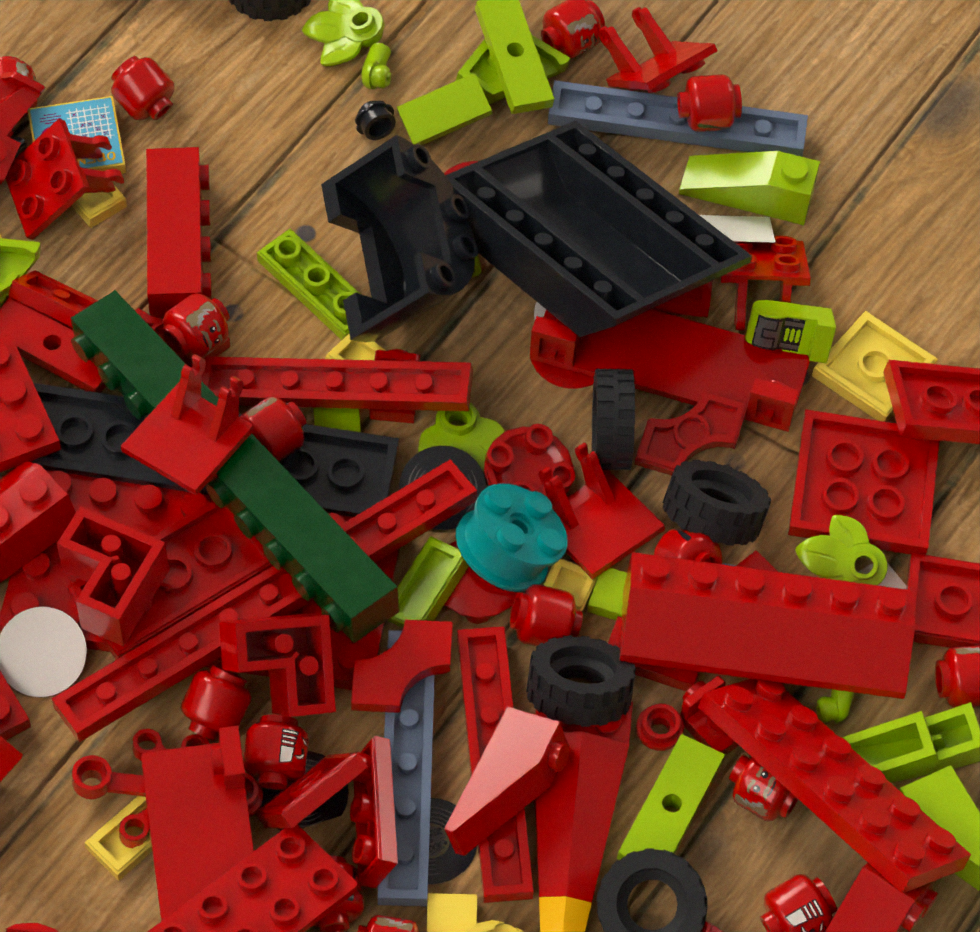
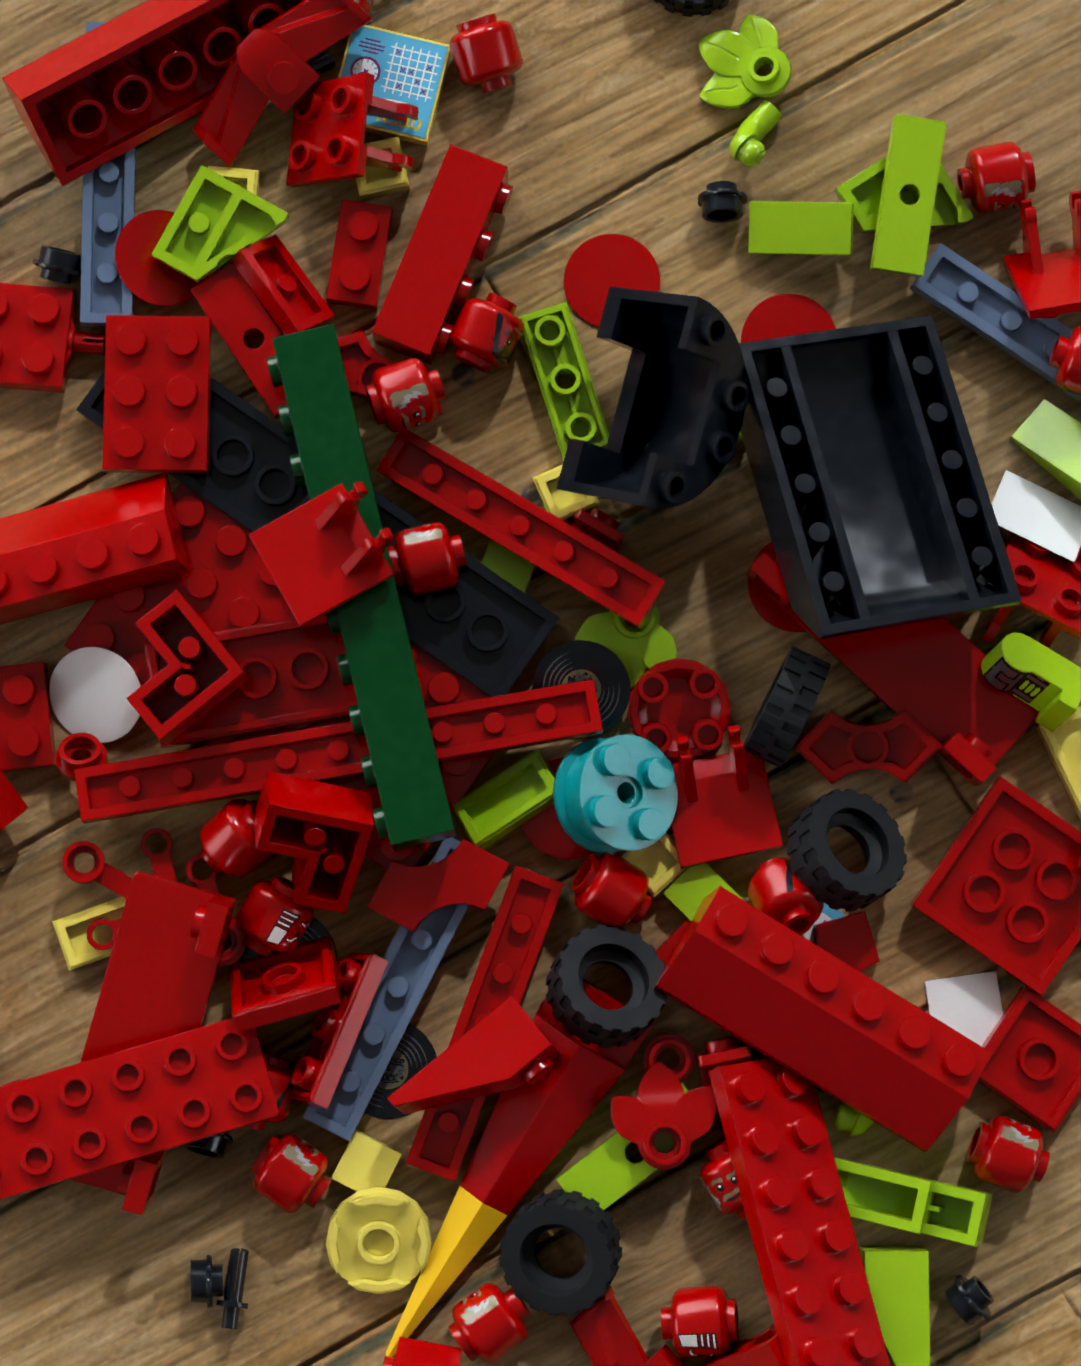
camera: 25 degrees right, 25 degrees up
lime plate [795,515,888,586] -> none
none -> red plate [55,733,108,781]
none -> red plate [326,199,393,311]
none -> red head [449,293,525,374]
none -> red sticker [564,234,660,327]
none -> red plate [611,1062,716,1170]

